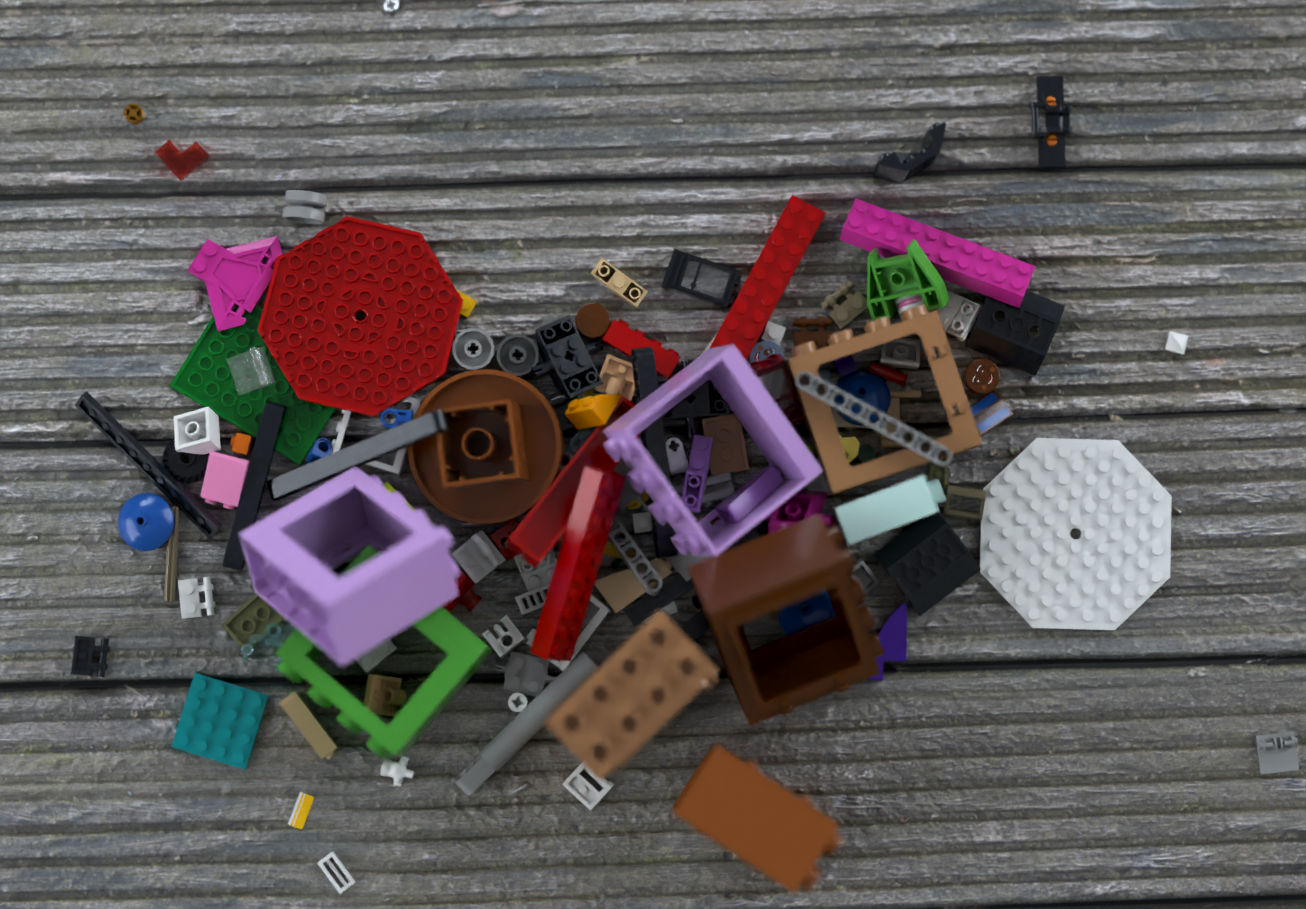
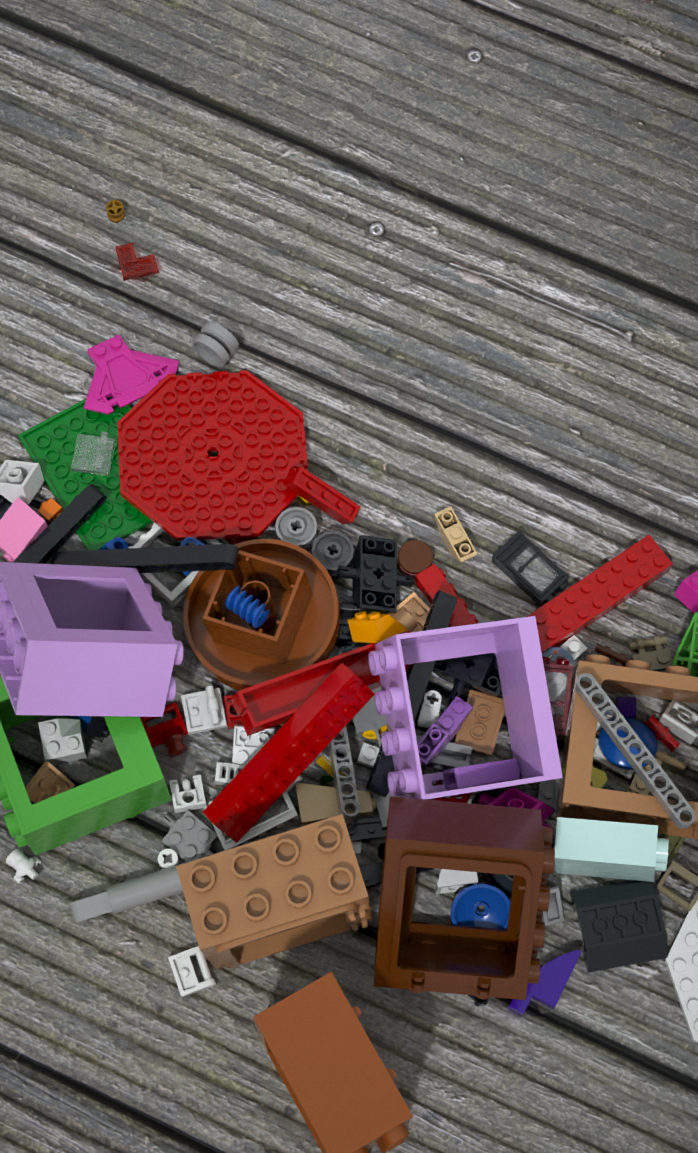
camera: 30 degrees right, 15 degrees down
none -> blue piece [225,586,270,628]
none -> red brick [283,466,361,524]

